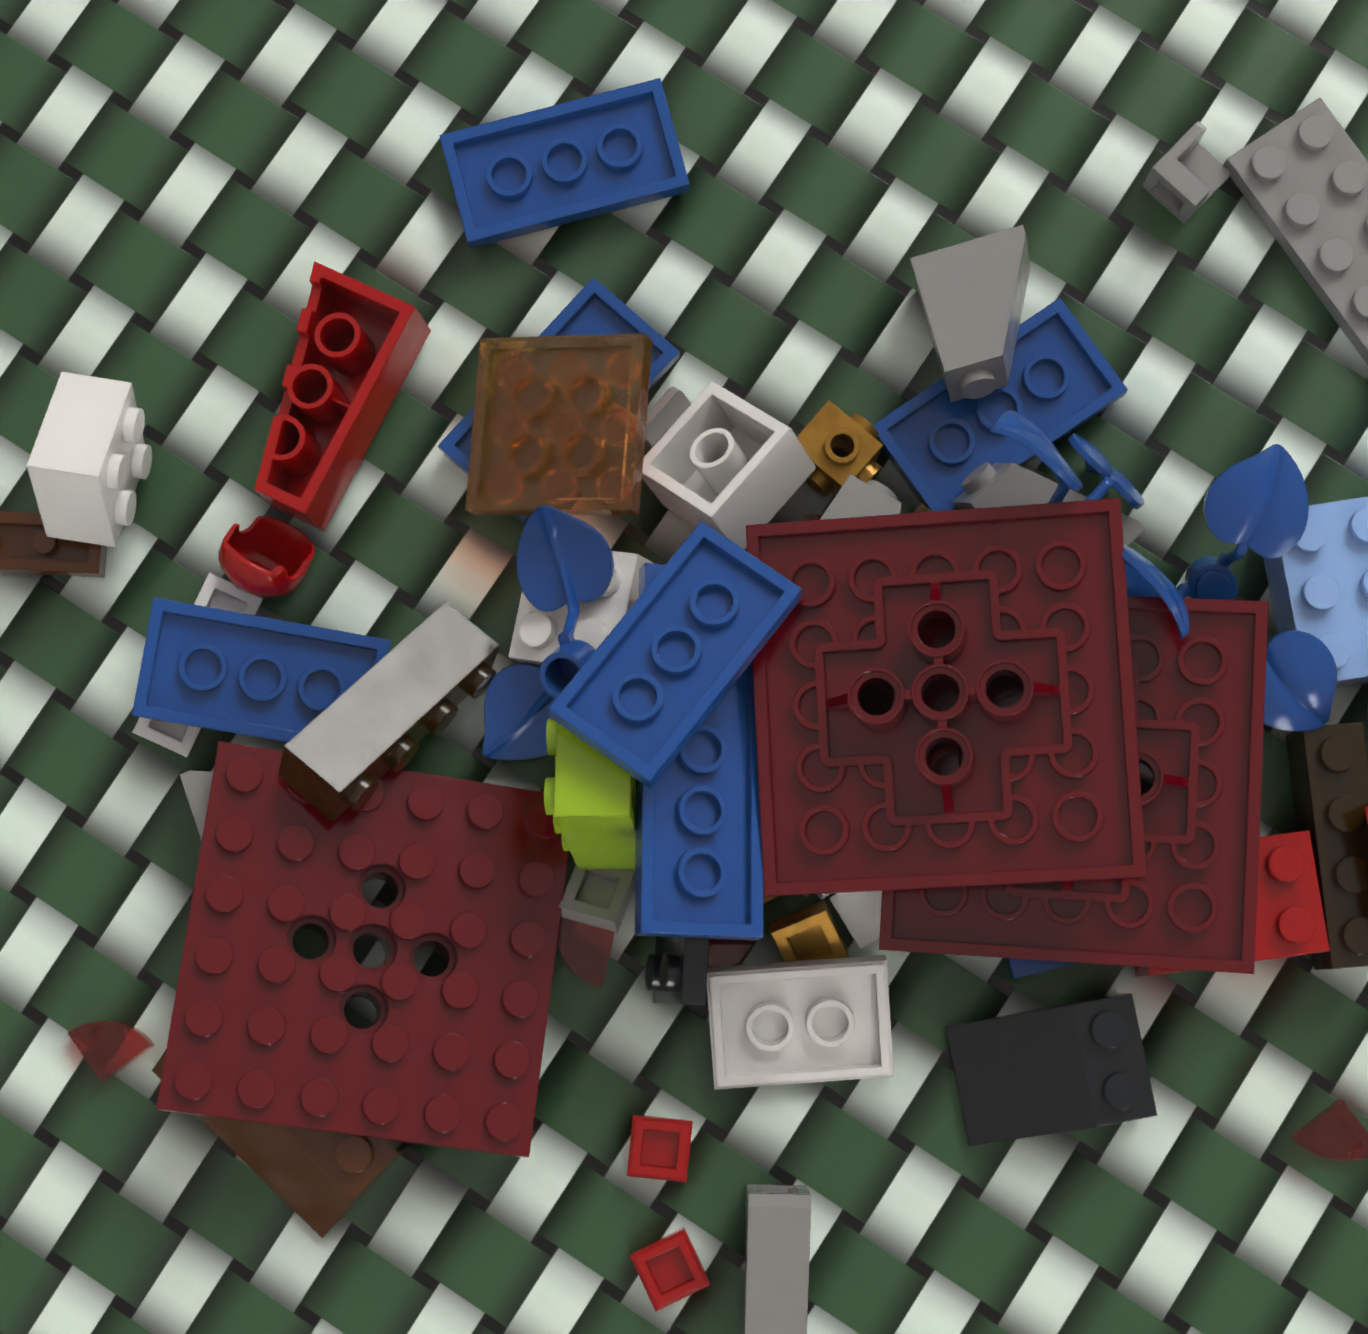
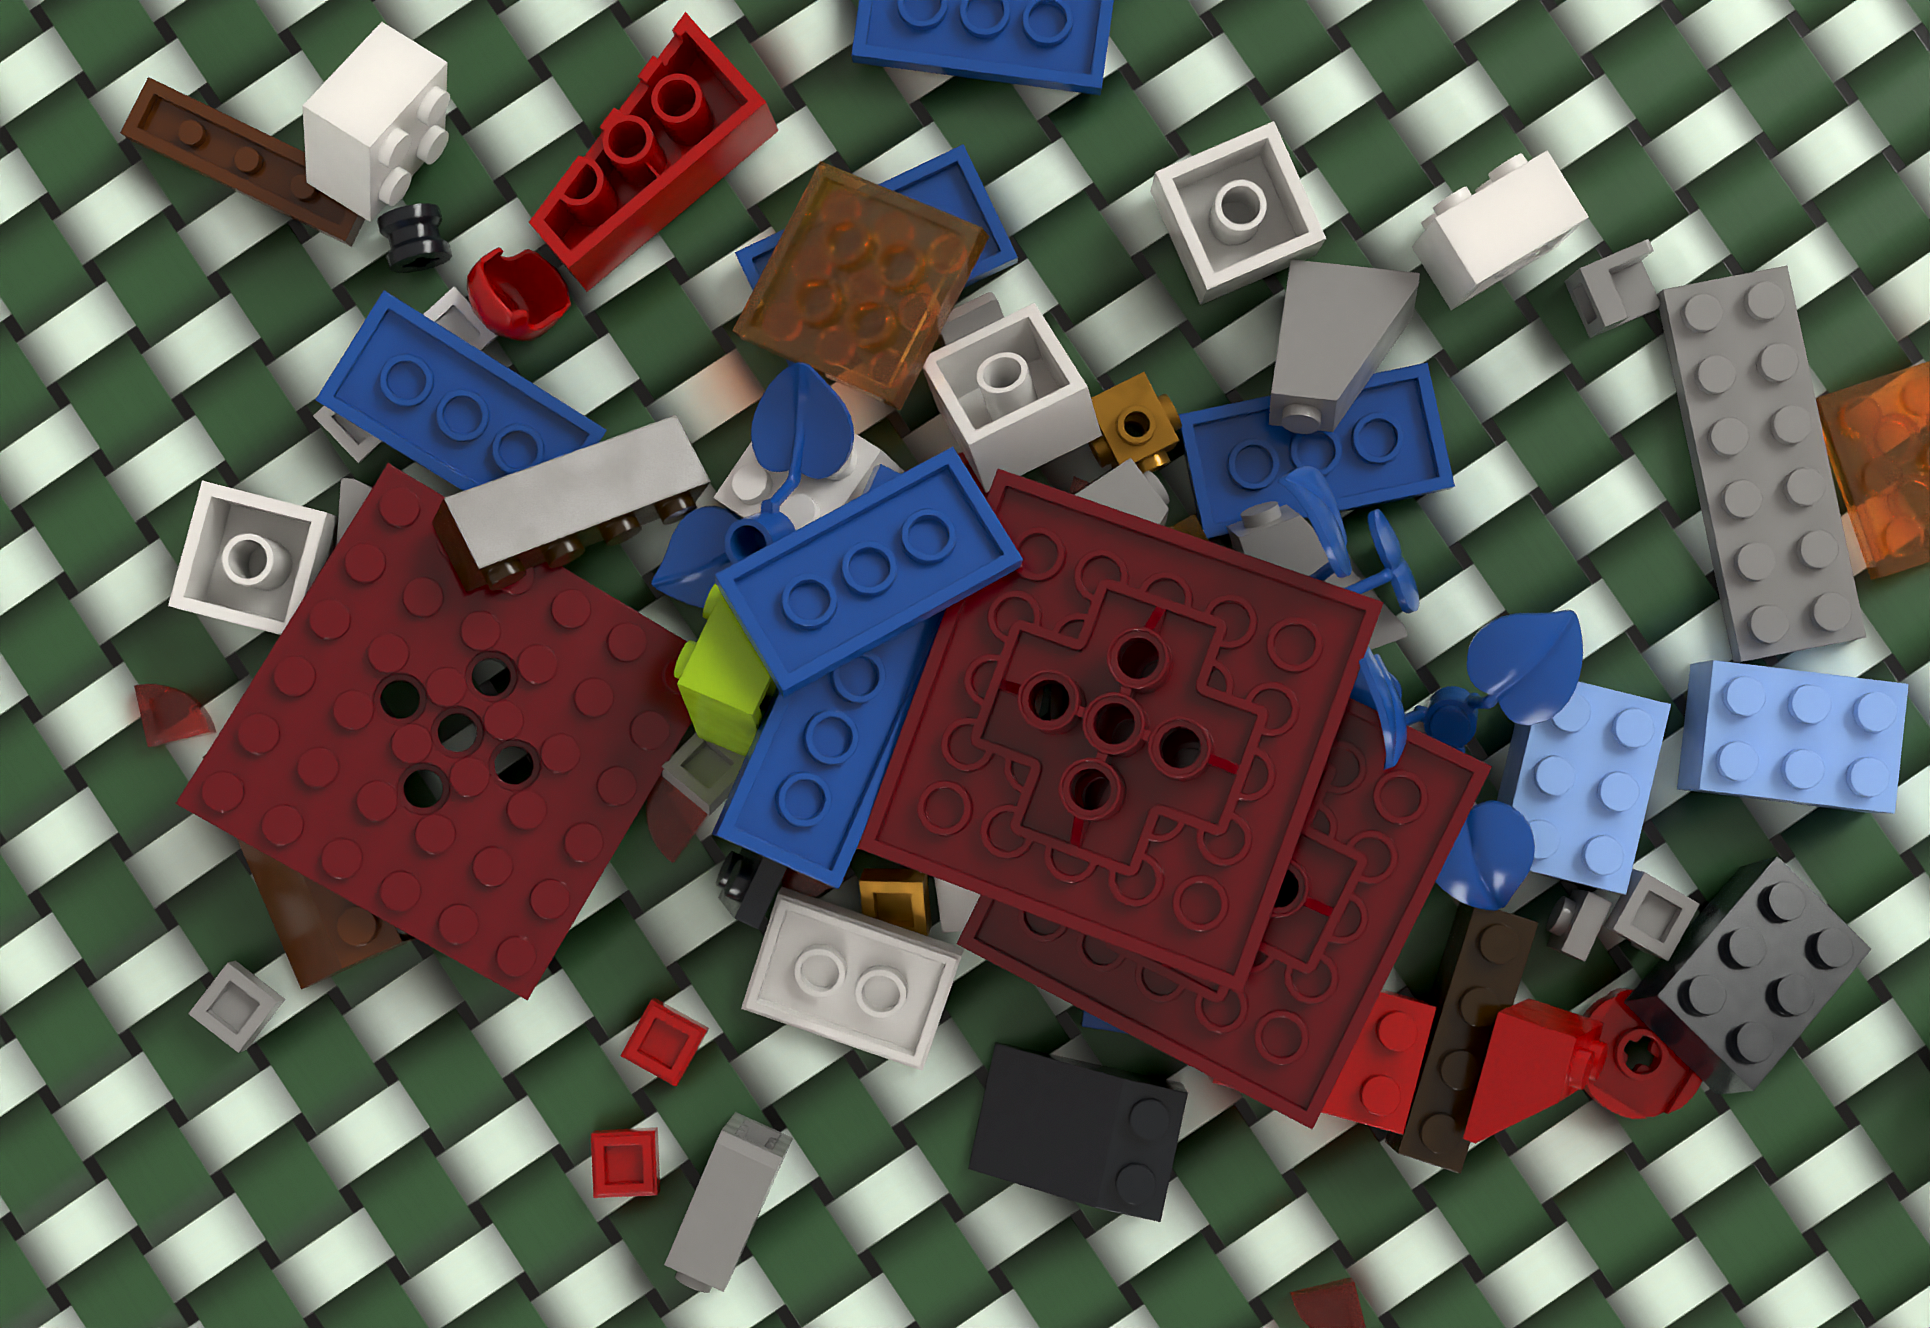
camera: 30 degrees right, 5 degrees up
none -> white brick [168,481,338,635]
none -> light grey plate [188,961,285,1053]
none -> black wheel [377,203,452,273]
none -> white brick [1150,121,1326,305]
none -> white brick [1412,150,1589,310]

